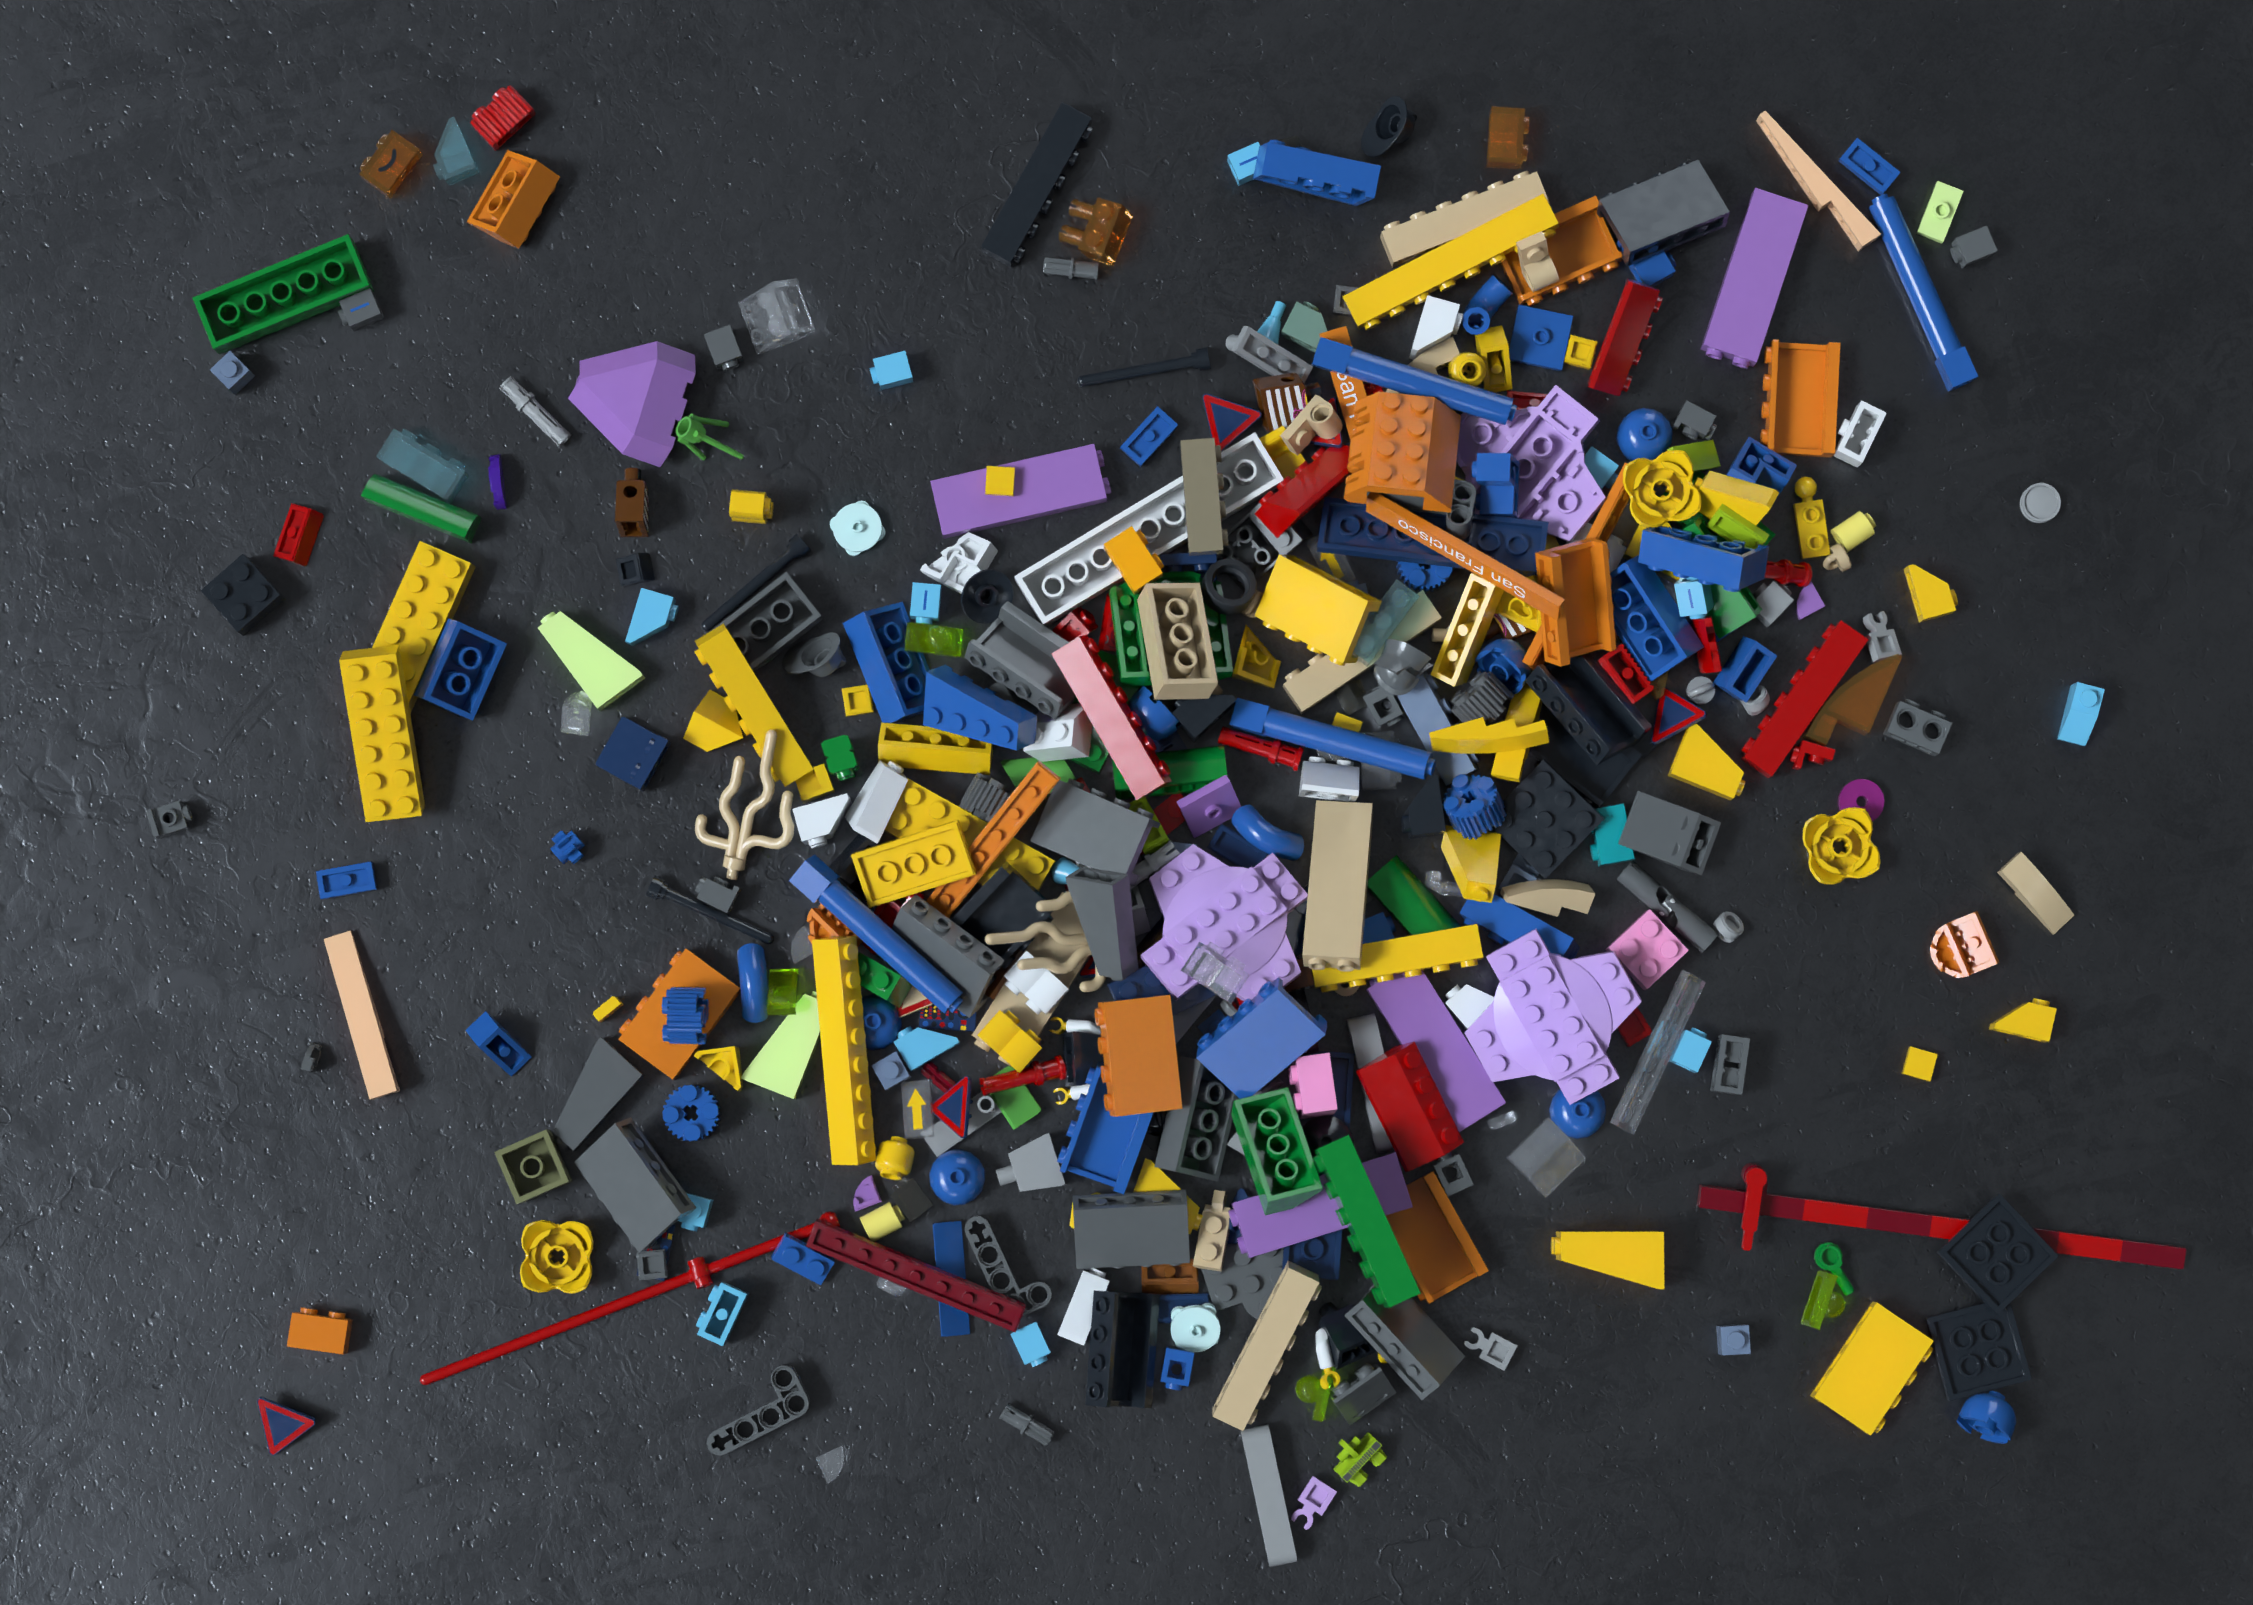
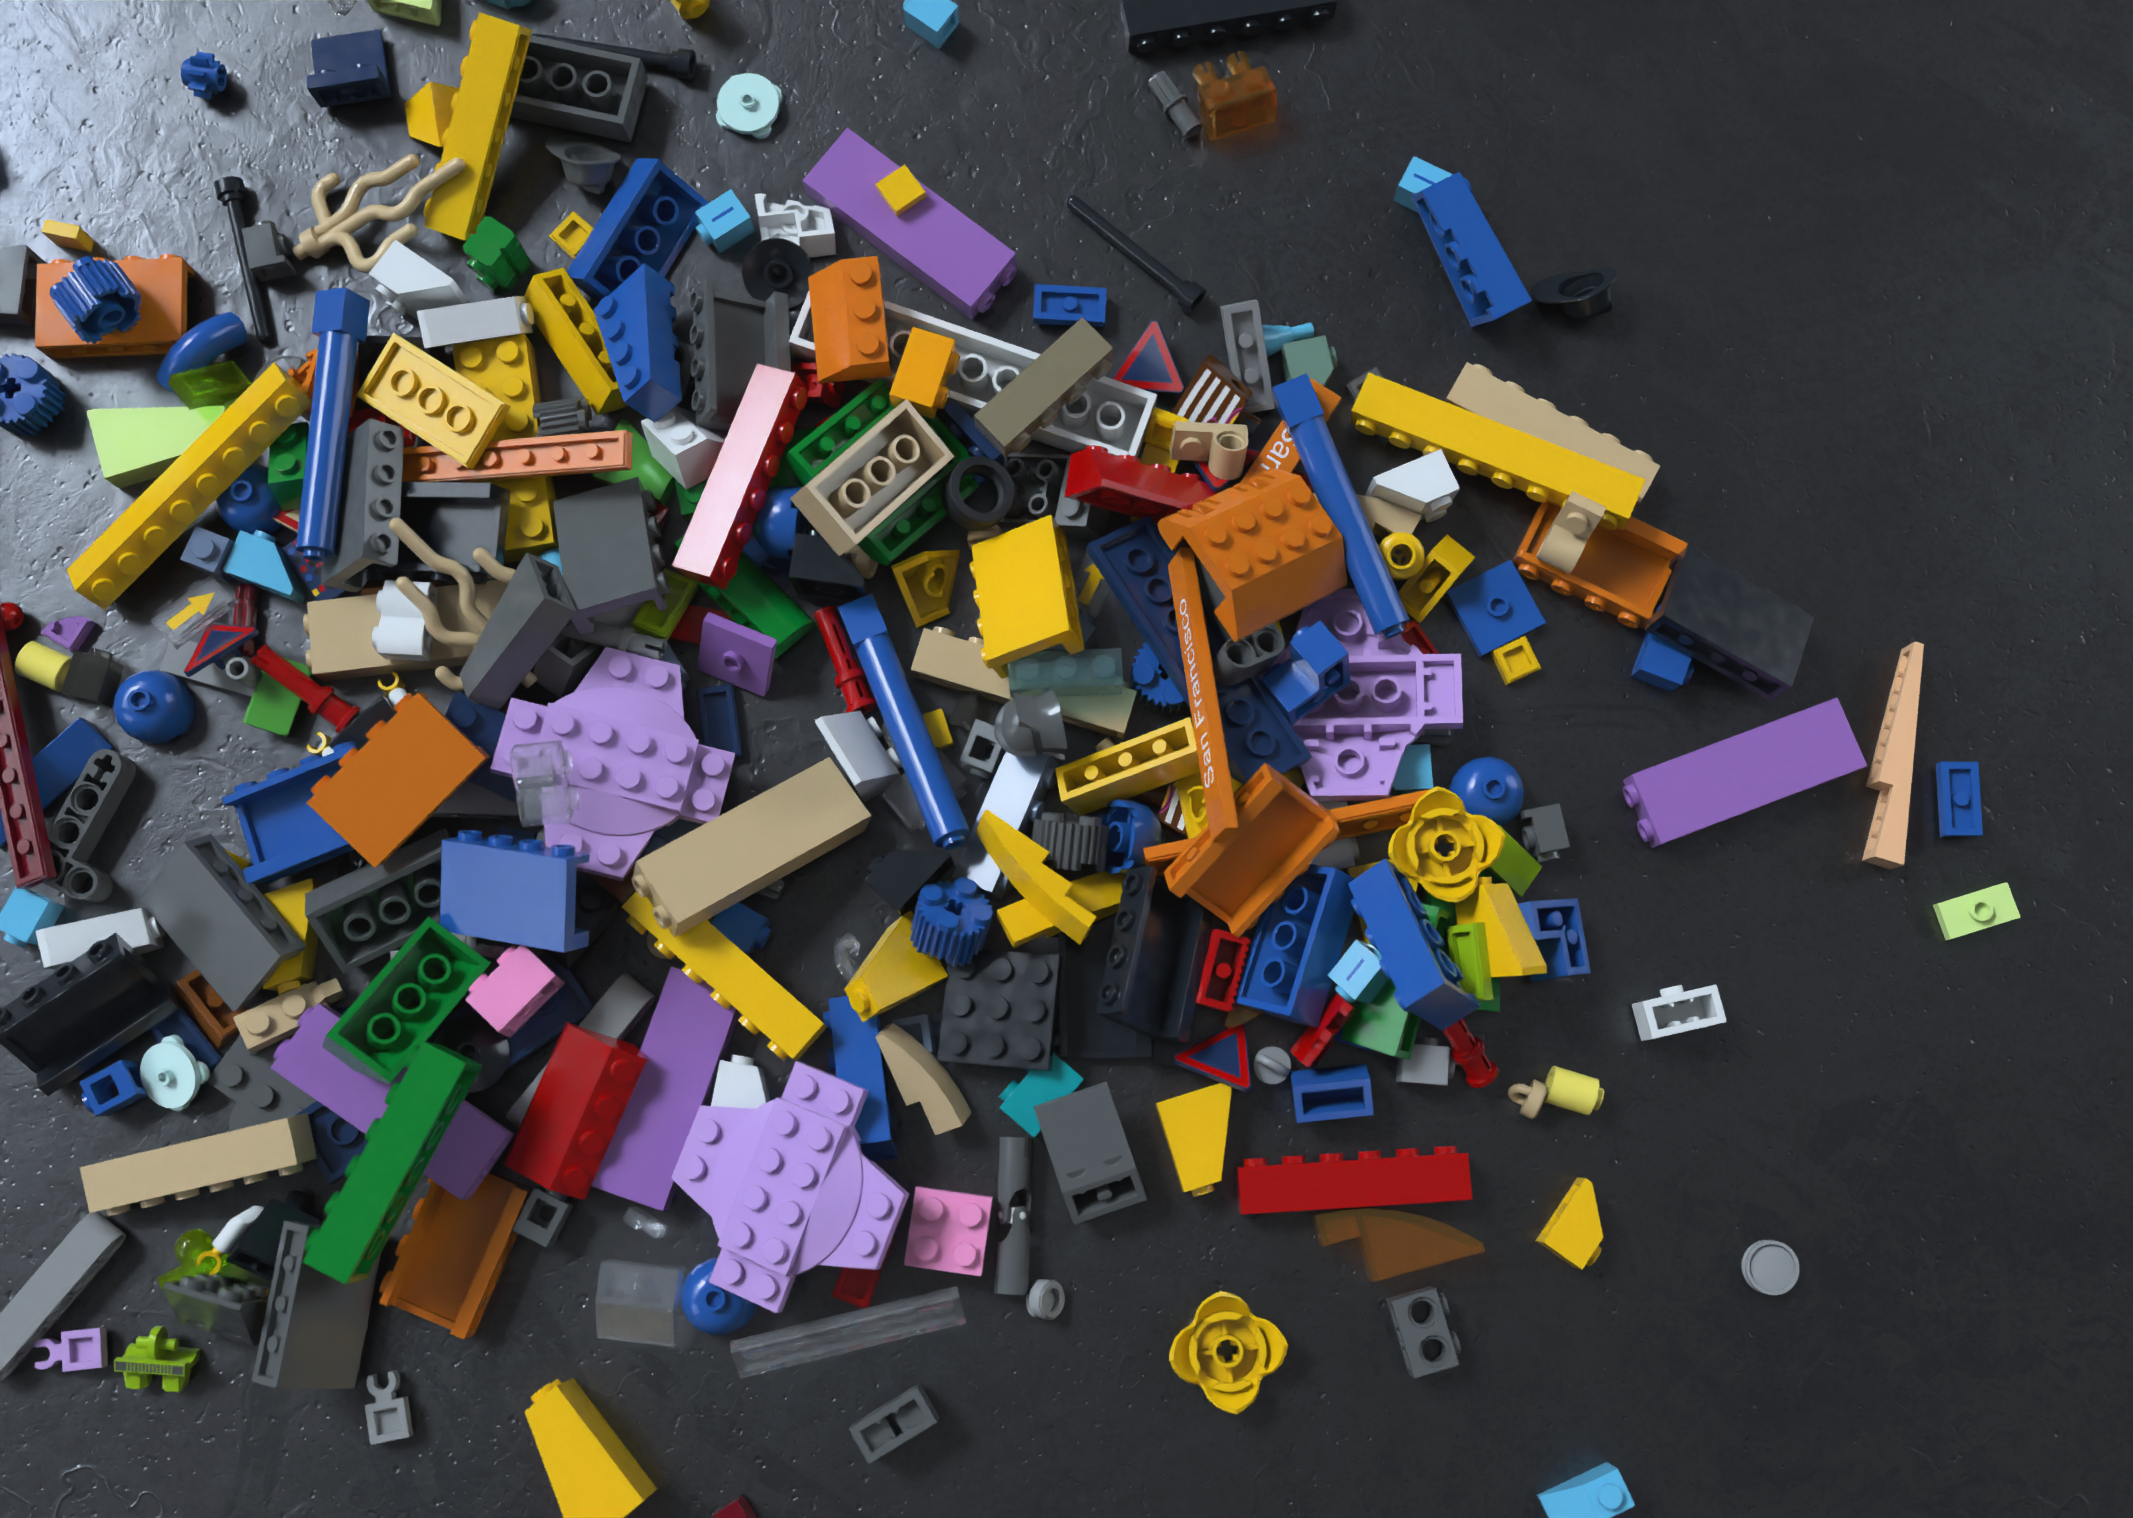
camera: 50 degrees right, 5 degrees down
yellow slope [694,1046,743,1092] -> none
yellow panel [795,764,835,803] -> none
yellow head [875,1136,915,1180] -> none
clear neon green tile [905,622,963,657] -> none
yellow brick [977,1010,1042,1073] -> none
light grey torso [996,1133,1065,1192] -> none
blue cylinder [1232,805,1304,861] -> none
green brick [1367,855,1462,936] -> none
blue cylinder [1462,274,1513,335] -> none
clear orange brick [1486,106,1529,169] -> none
red slope [1588,278,1663,396] -> none
medium azure brick [1669,1027,1711,1073] -> none
light grey tile [1740,685,1770,716] -> none
orange panel [1760,339,1840,458] -> none
red bracket [1789,740,1835,770] -> none
yellow plate [1793,477,1830,559] -> none
medium lavender tile [1796,582,1825,620] -> none
magenta piece [1838,779,1884,821] -> none
light grey plate [1863,611,1902,662] -> none
blue brick [1869,194,1979,392] -> none
dark grey brick [1950,225,1998,269] -> none
none -> orange slope [808,256,892,384]

